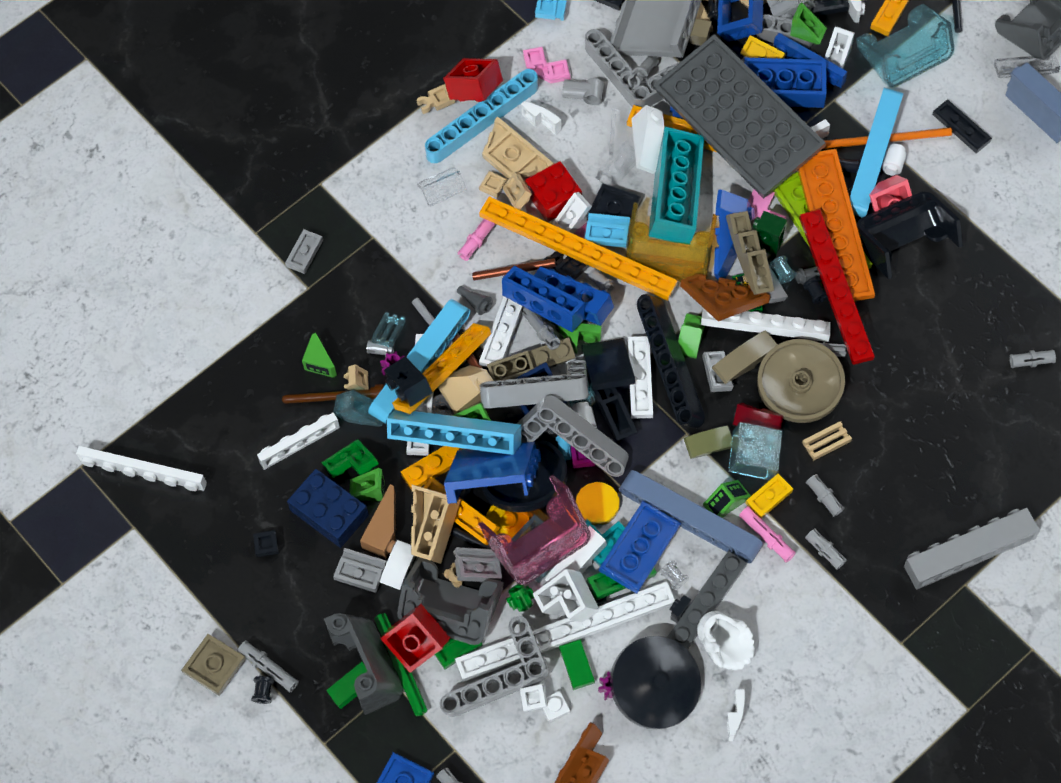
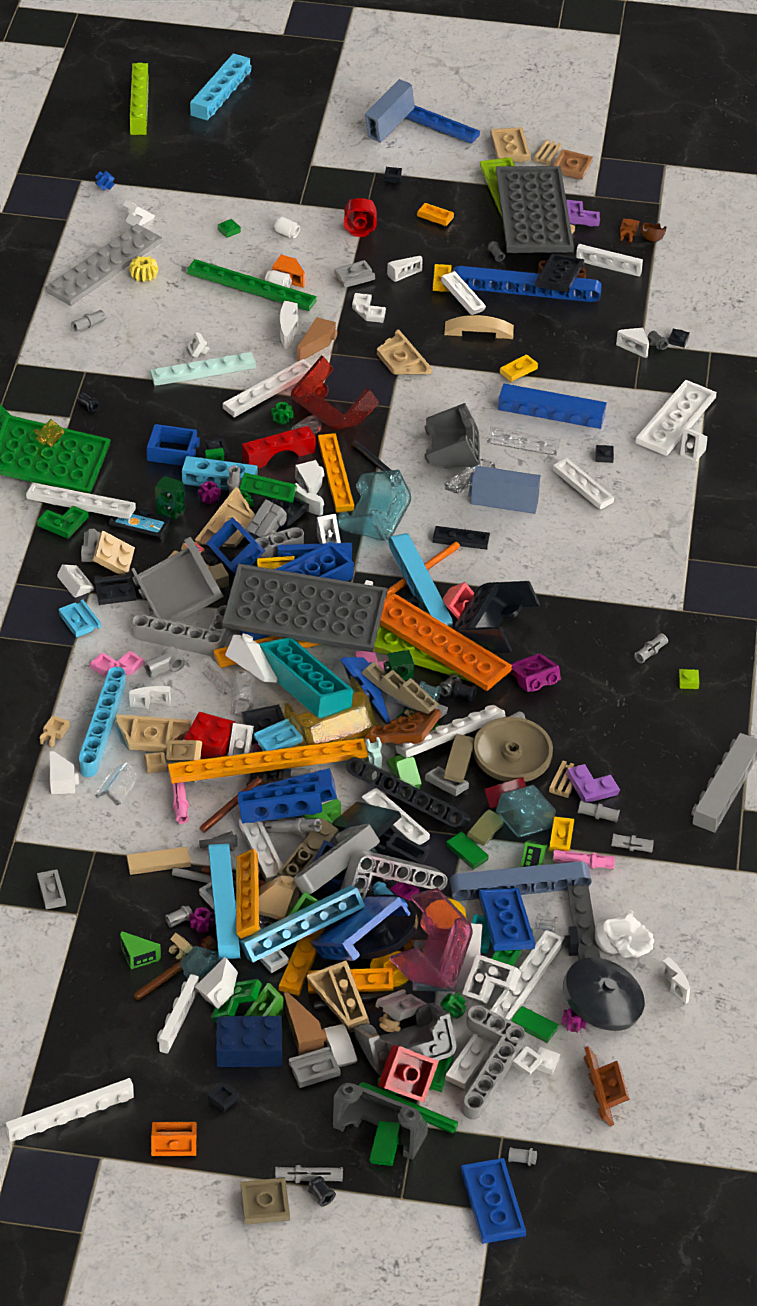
camera: 45 degrees left, 20 degrees down
clear light blue tile [372,312,406,347] -> none
black brick [384,356,433,407] -> none
red brick [443,58,503,102] -> none
light grey pin [628,56,659,88] -> none
bright green slope [790,3,827,44] -> none
red plate [799,209,874,365] -> none
white brick [881,144,906,176] -> none
none -> white slope [50,751,79,794]
none -> tan tile [127,847,191,875]
none -> orange tile [151,1122,197,1156]
none -> white slope [195,957,238,1009]
none -> light aqua plate [365,737,382,769]
none -> green tile [446,832,489,870]
none -> magenta plate [509,653,561,692]
none -> medium lavender plate [566,764,620,803]
none -> lime plate [679,669,699,689]

